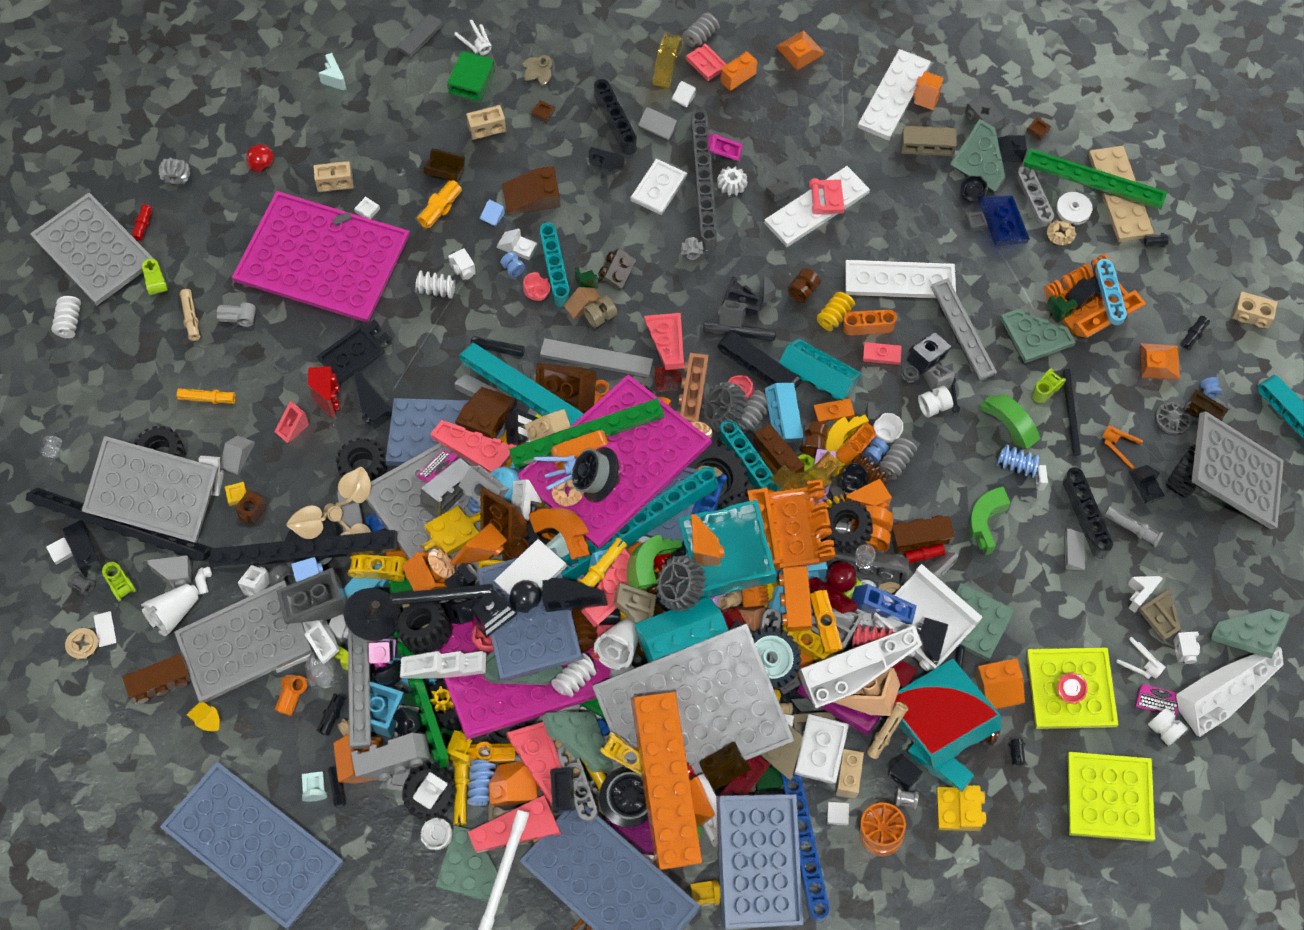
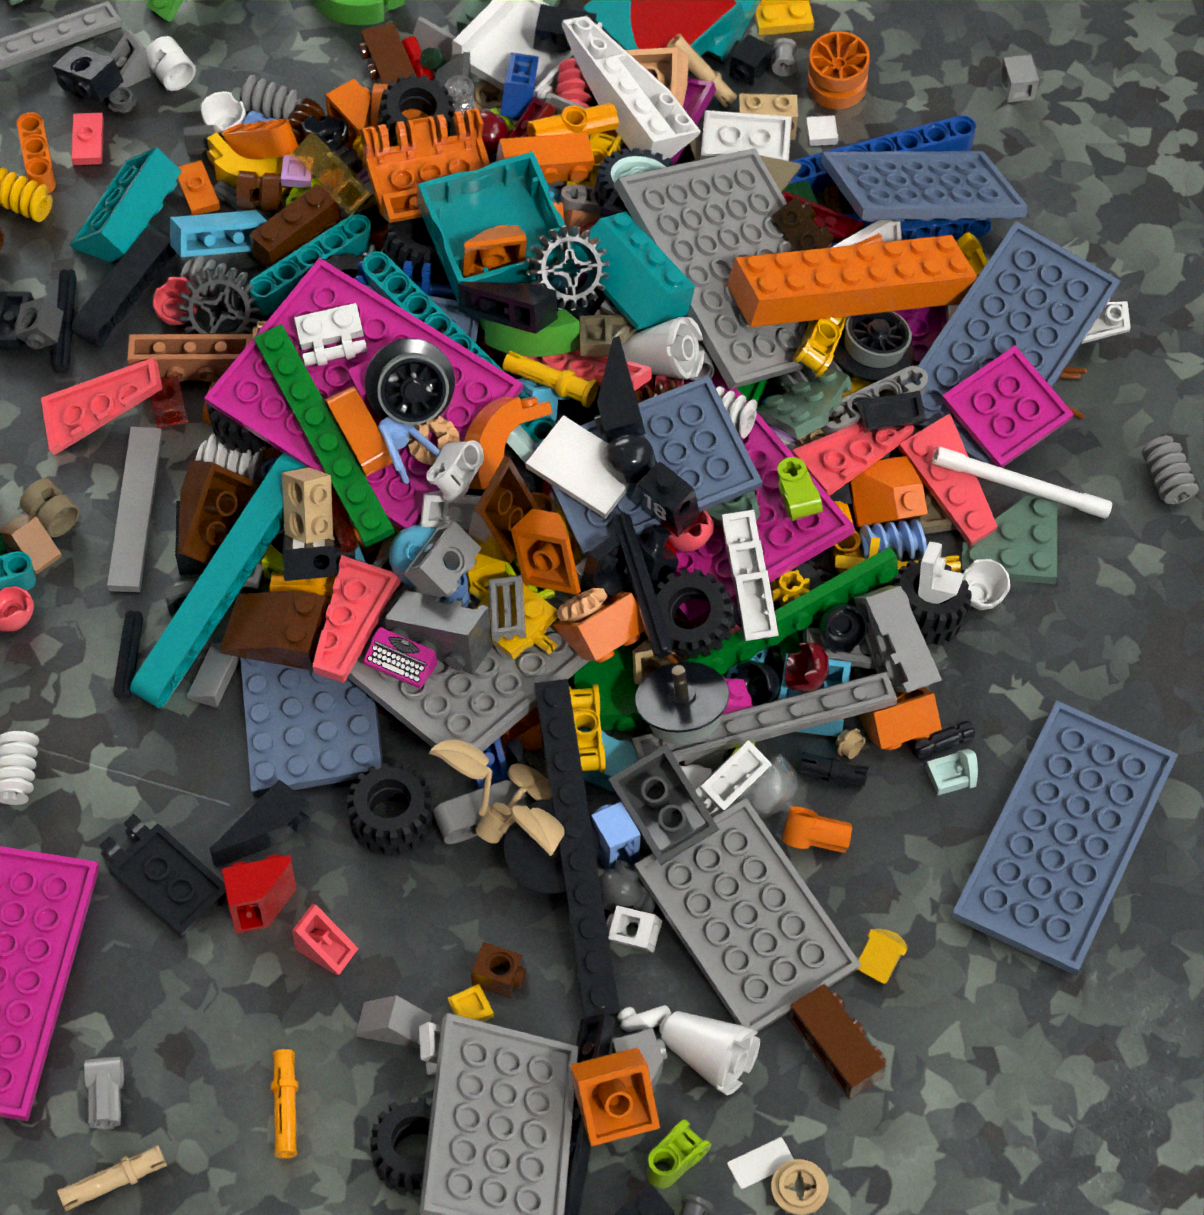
camera: 100 degrees left, 5 degrees down
none -> white plate [294,303,368,366]
none -> clear green pin [420,48,448,73]
none -> white piece [426,440,484,503]
none -> black slope [458,281,558,334]
none -> light grey tile [489,575,526,642]
none -> orange slope [570,1047,660,1147]
none -> lime piece [777,457,823,521]
none -> dark red hair [785,642,829,692]
none -> dark pink plate [941,345,1074,468]

